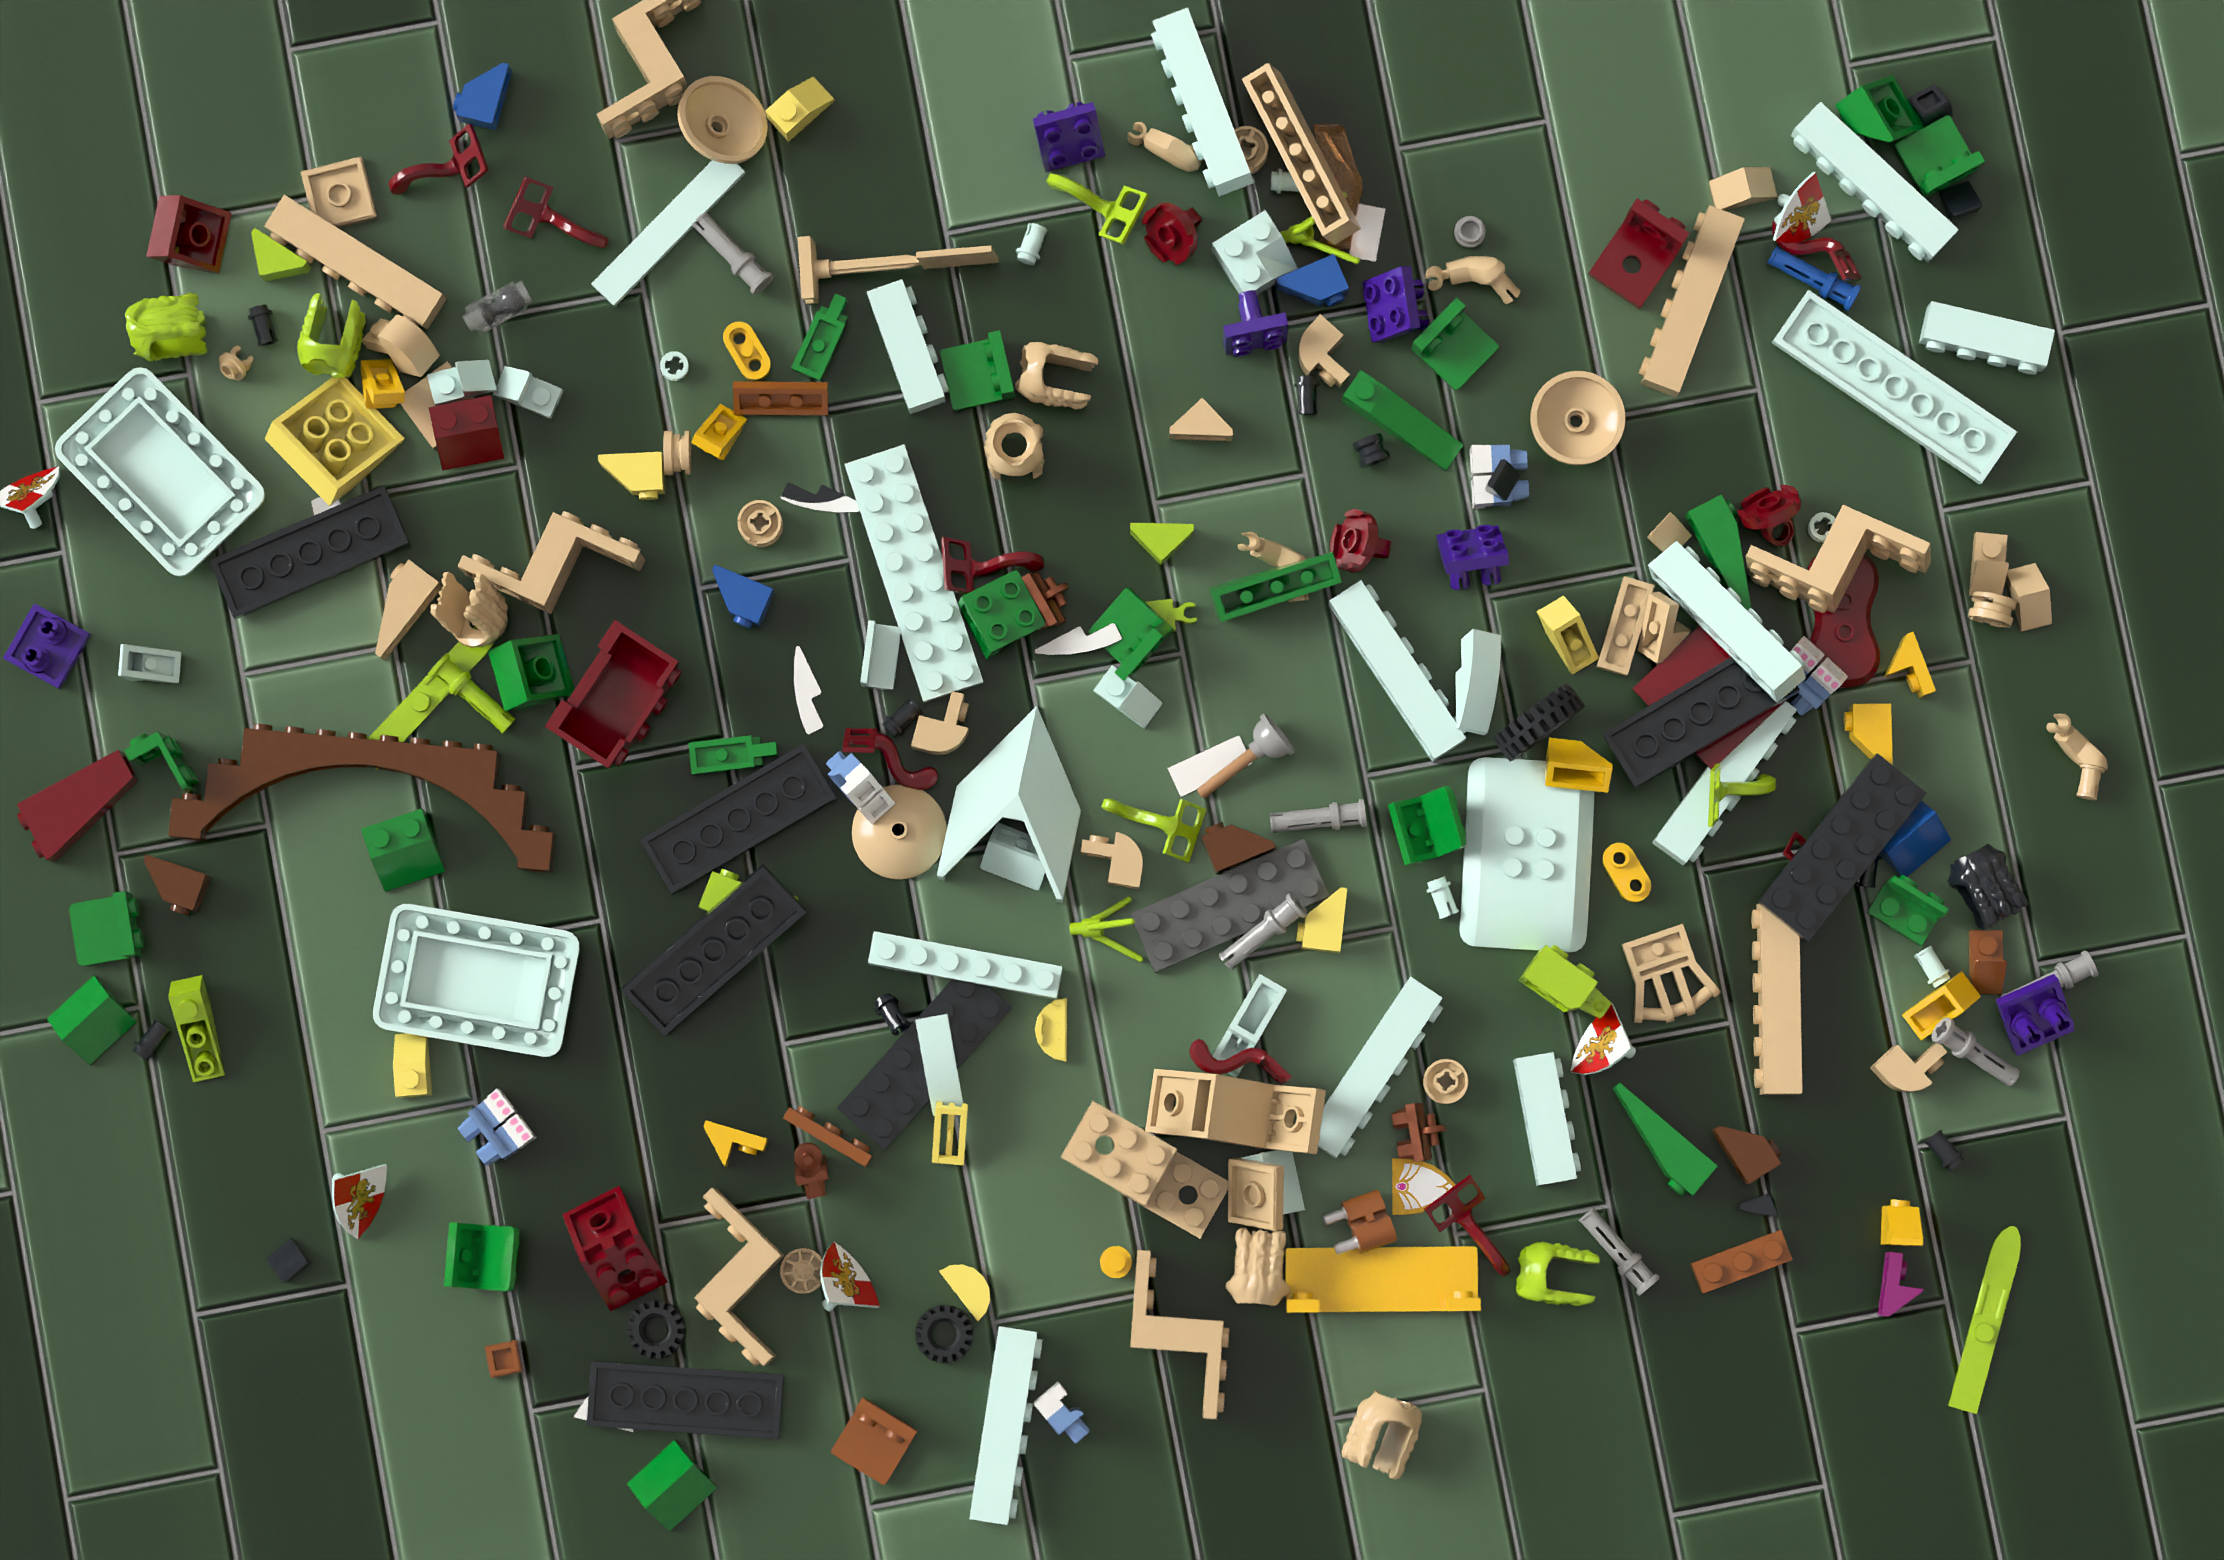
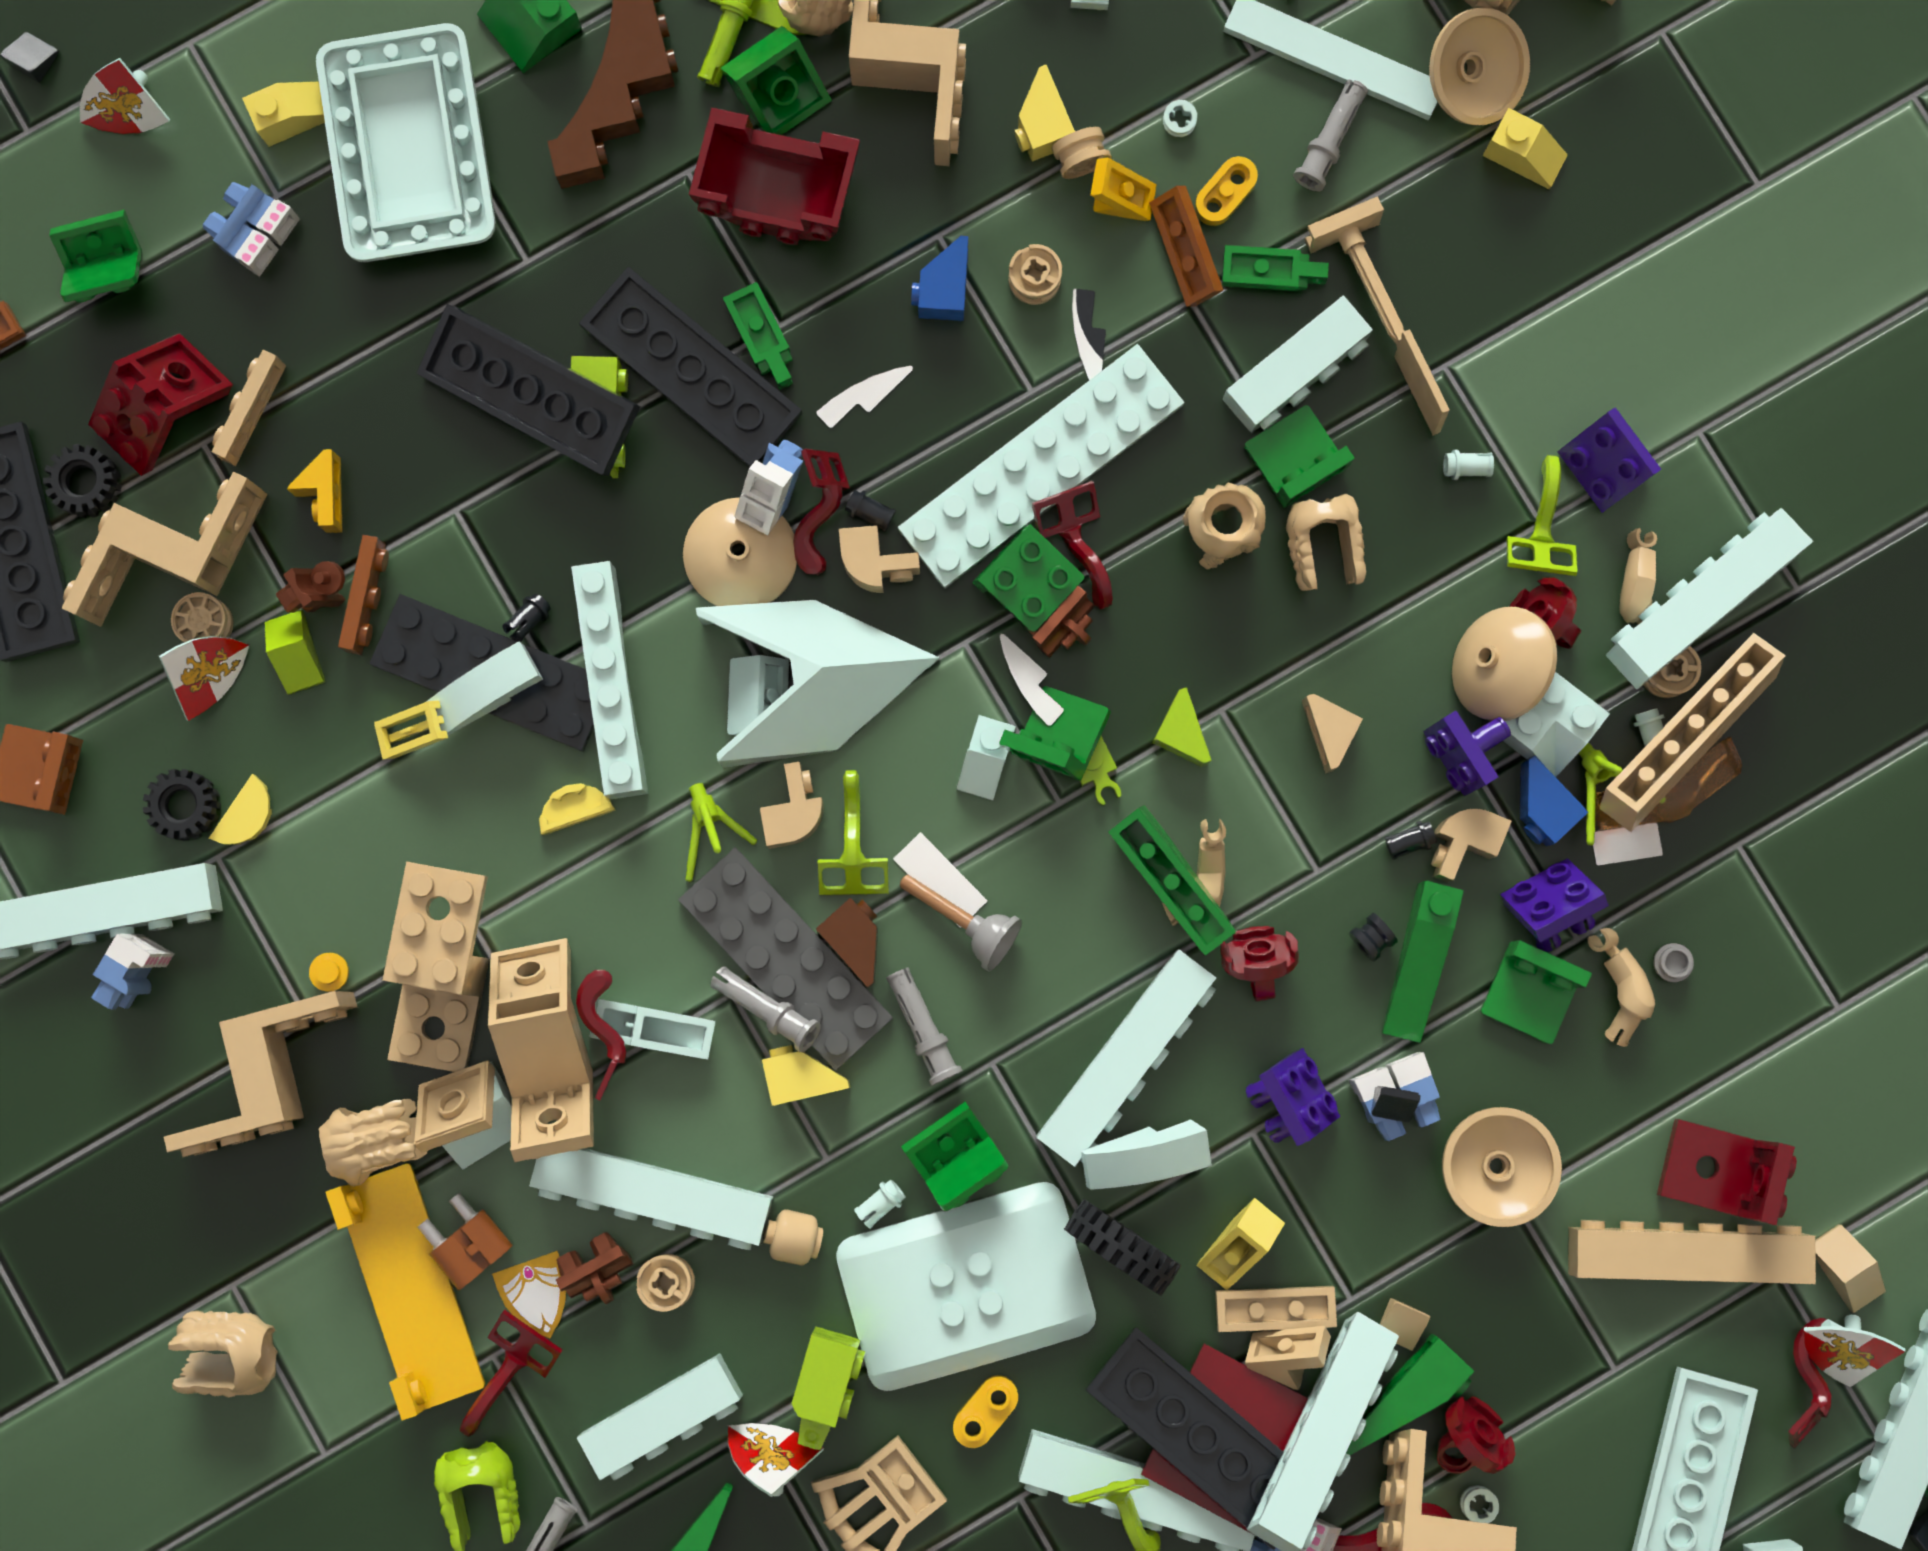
camera: 70 degrees right, 0 degrees up
light aqua panel [860,620,901,691] -> none
yellow slope [1545,738,1613,793] -> none
blue pin [1767,246,1862,311] -> none
none -> tan plate [211,350,286,467]
none -> lime slope [265,610,326,695]
none -> tan head [763,1210,823,1266]
none -> tan dish [1452,607,1557,721]

